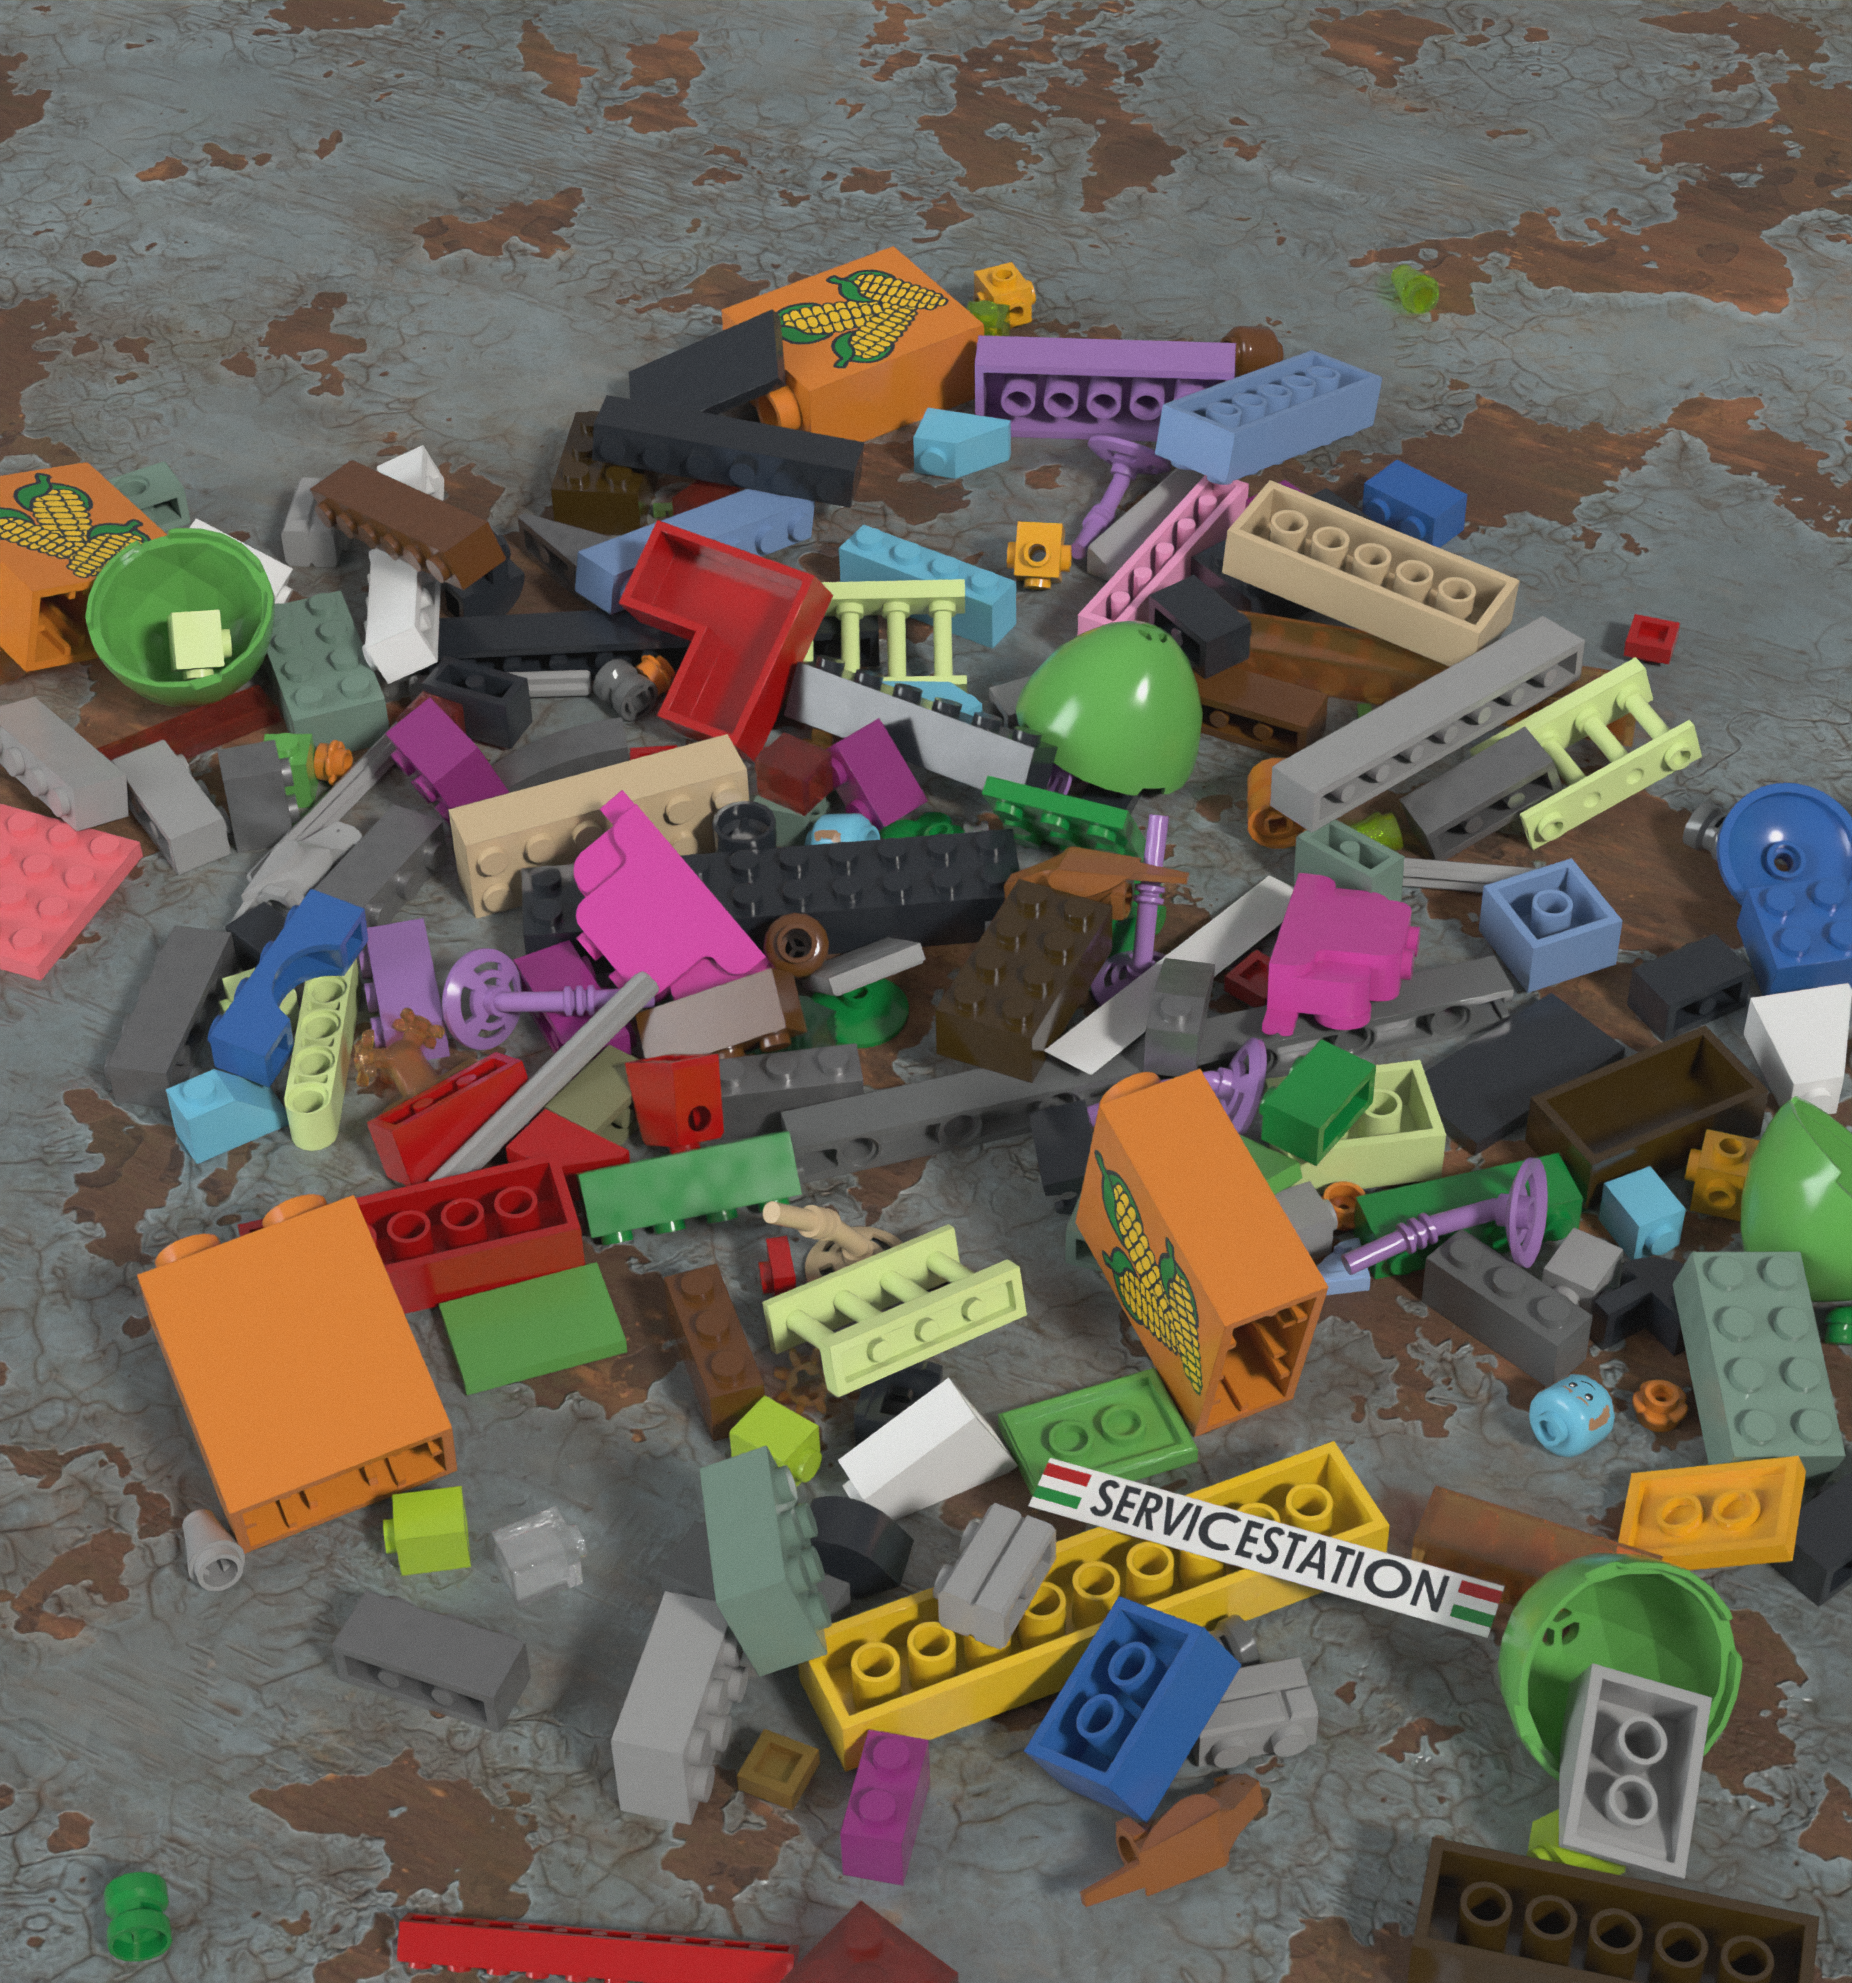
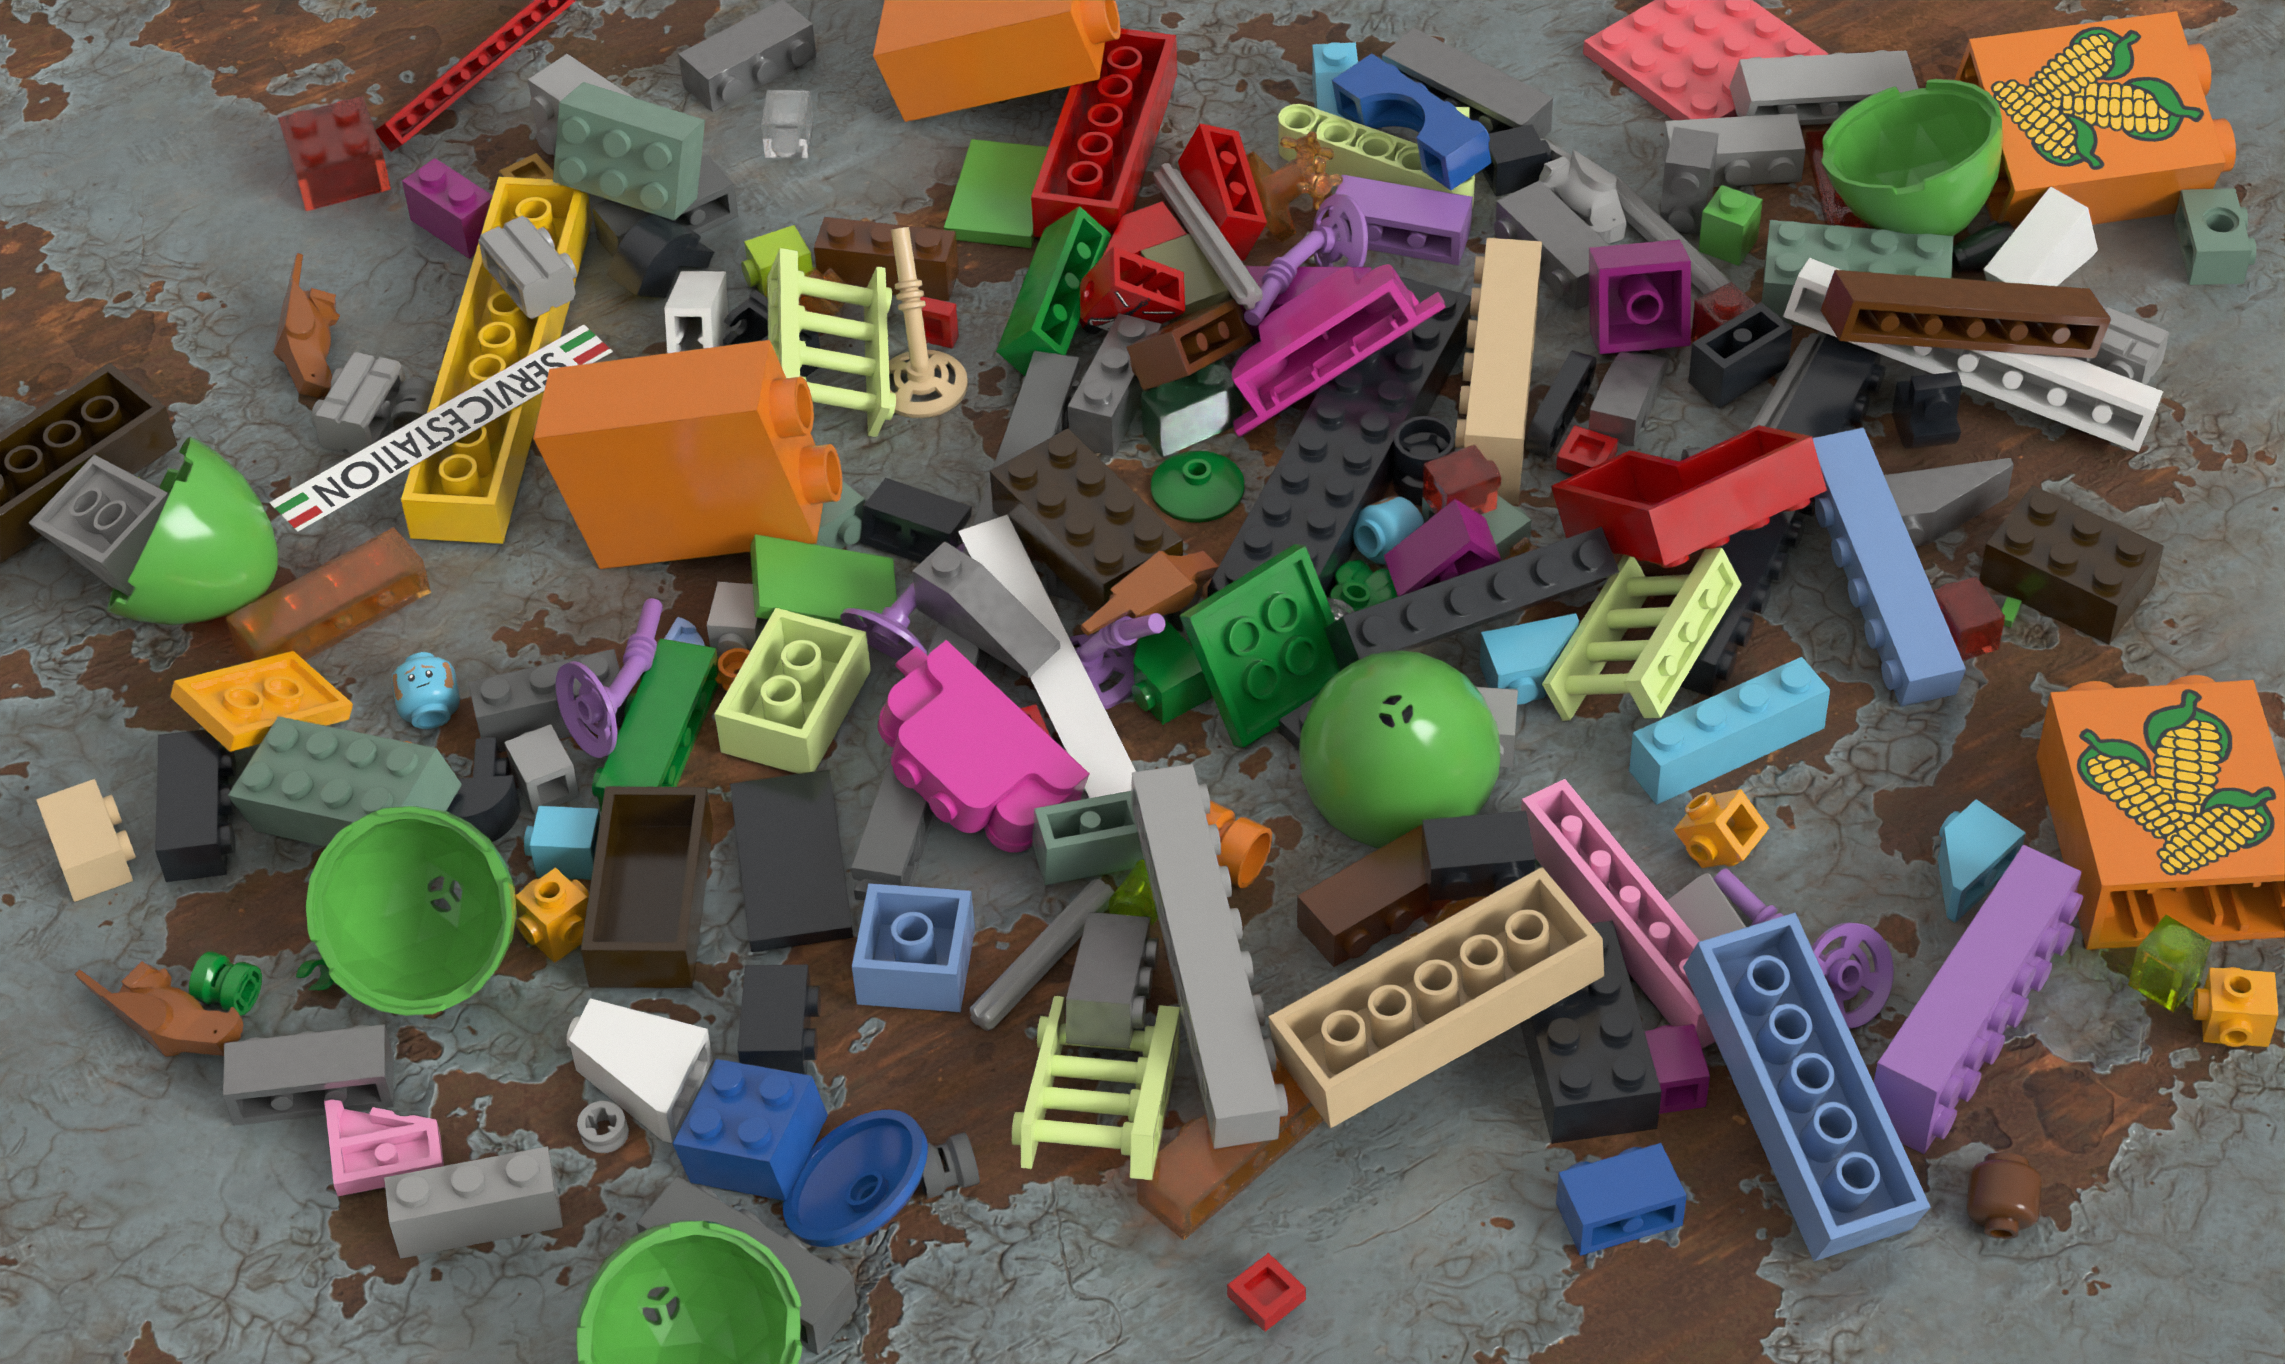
camera: 120 degrees right, 5 degrees up
yellowish green brick [167,610,232,680] -> none
orange plate [314,740,353,786] -> none
lime brick [383,1486,471,1576] -> none
black brick [592,395,865,508] -> none
black tile [629,309,786,415] -> none
reddish brown head [763,913,829,981] -> none
light grey tile [801,937,926,997] -> none
blue brick [1024,1596,1242,1823] -> none
green brick [1259,1039,1376,1166] -> none

